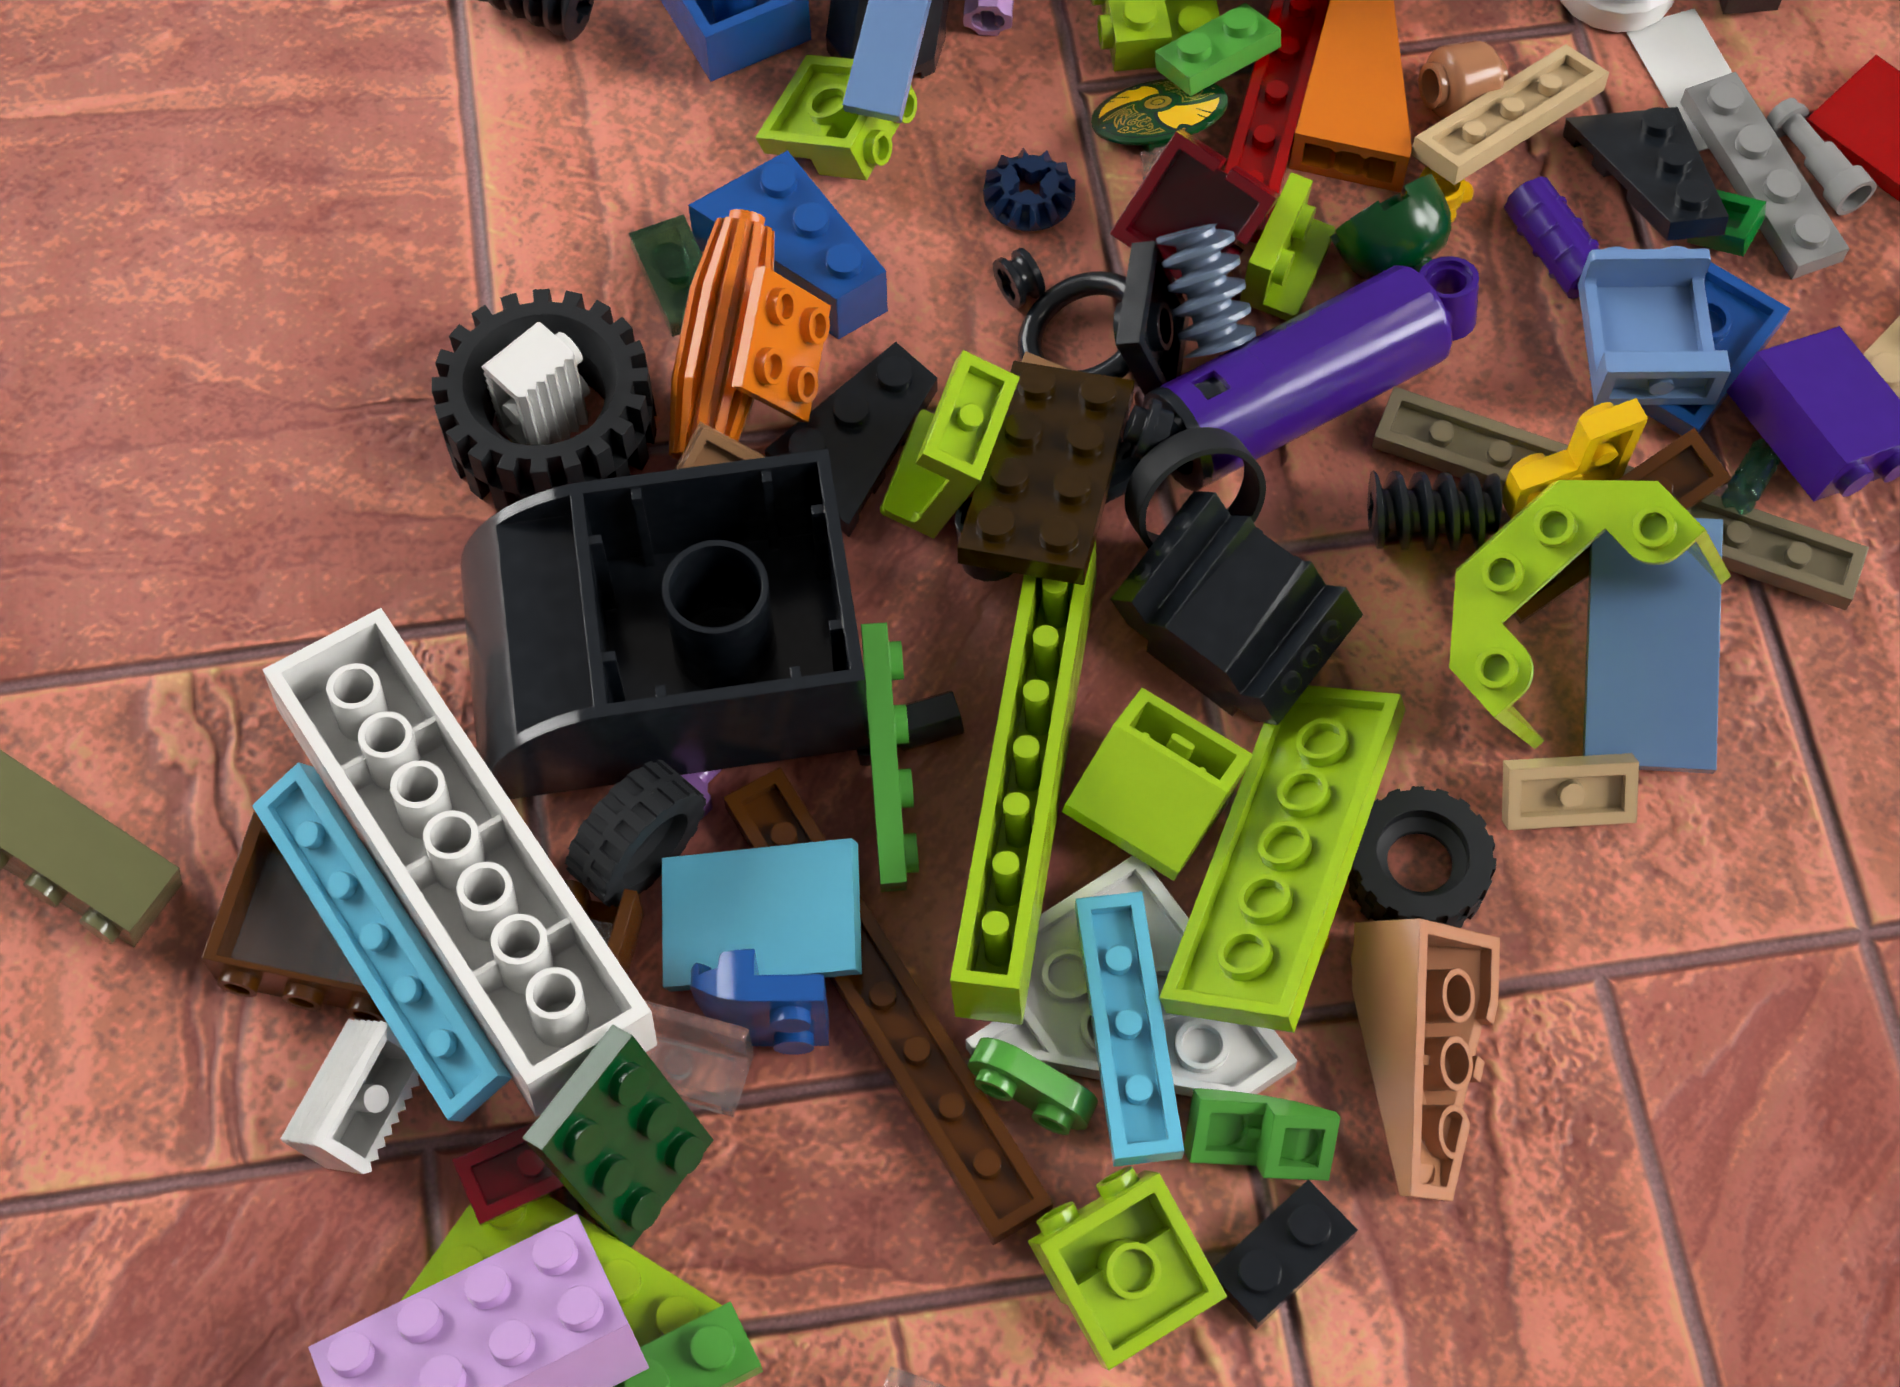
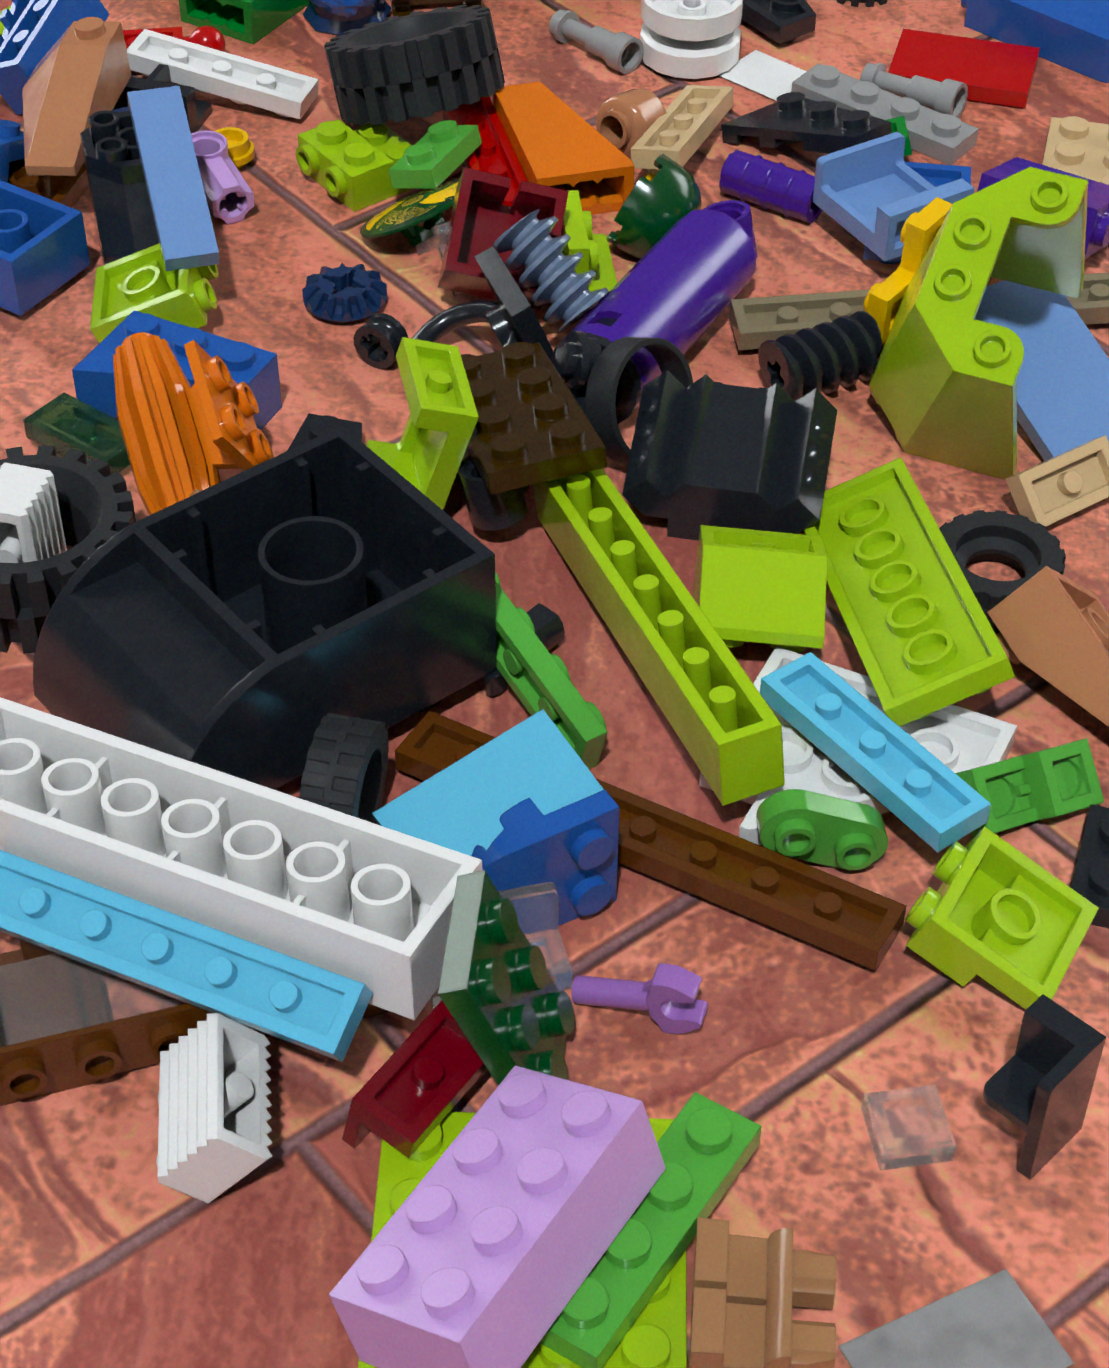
camera: 30 degrees left, 20 degrees down
none -> medium lavender bar [571,963,709,1034]

